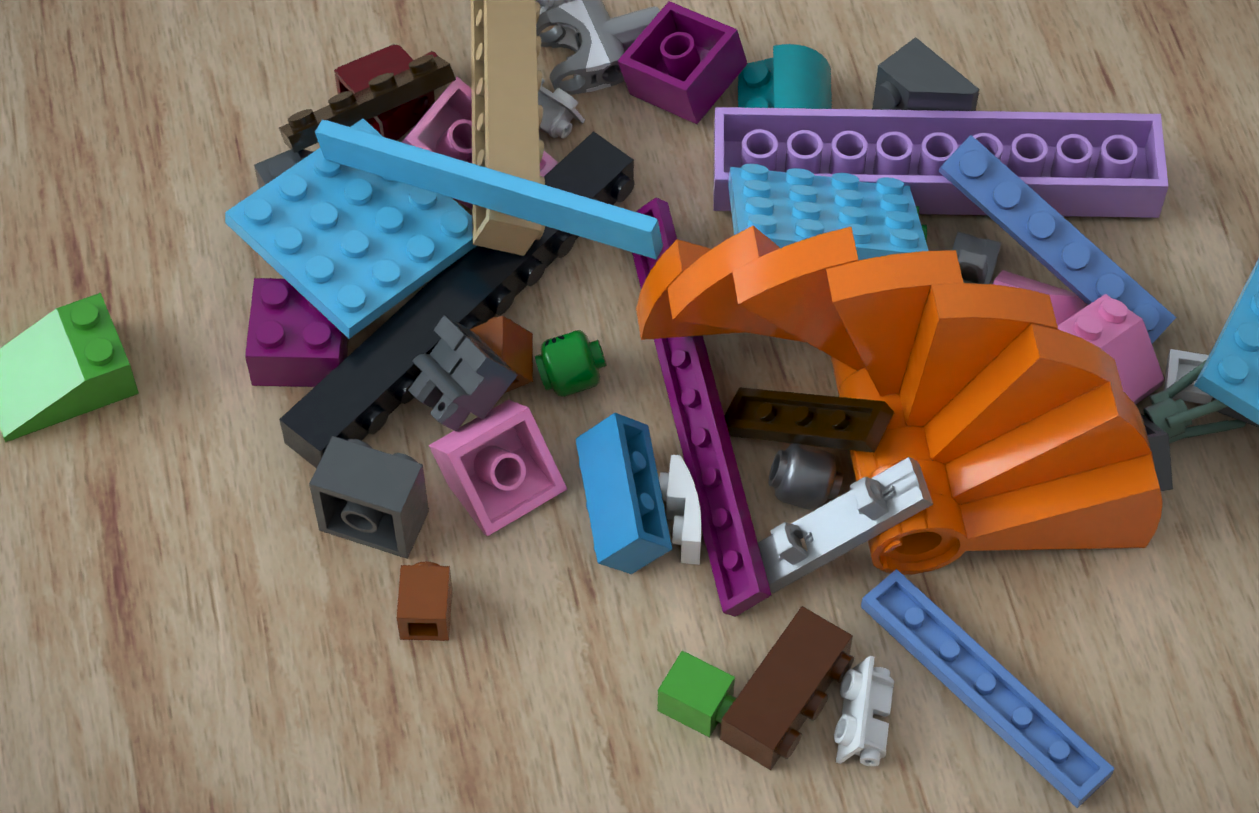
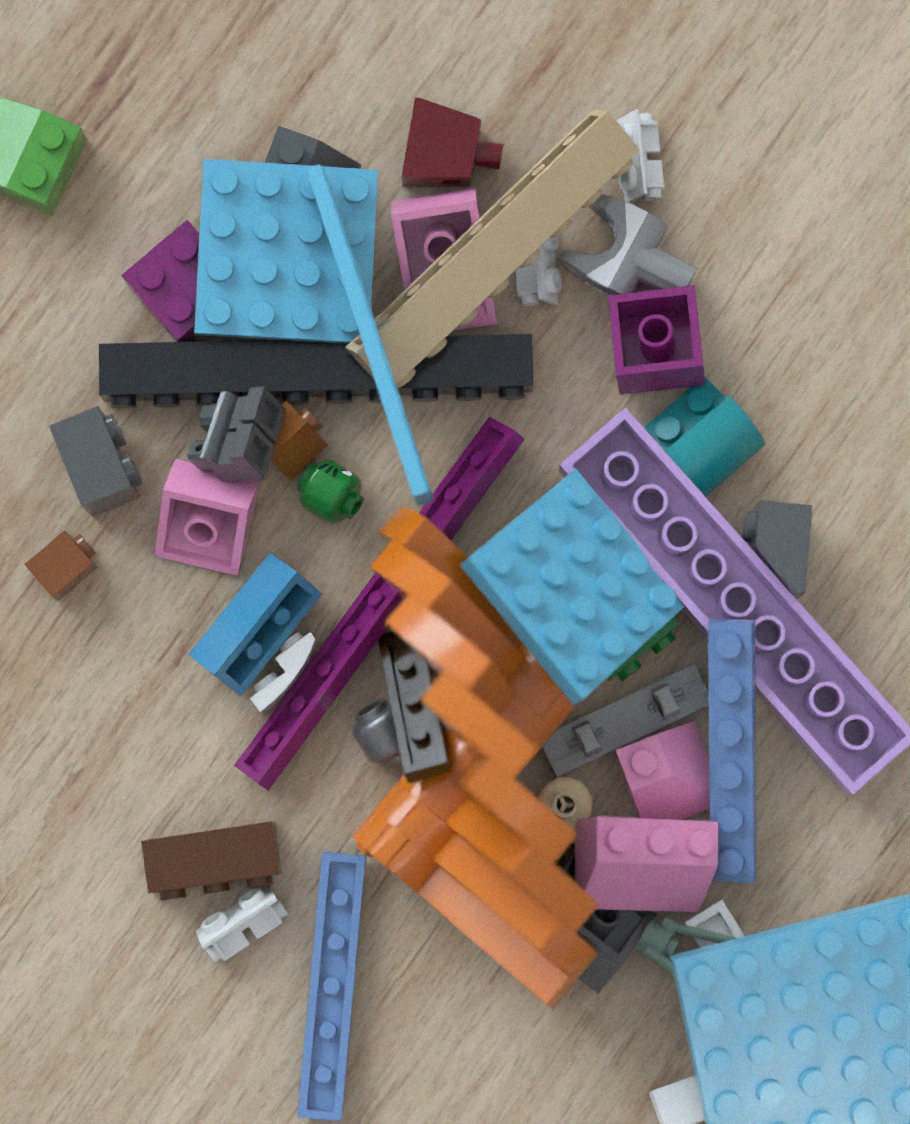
camera: 50 degrees right, 25 degrees up
dark brown plate [279,55,456,153] -> none
bright green brick [657,650,736,738] -> none
light grey hinge [758,457,933,593] -> none

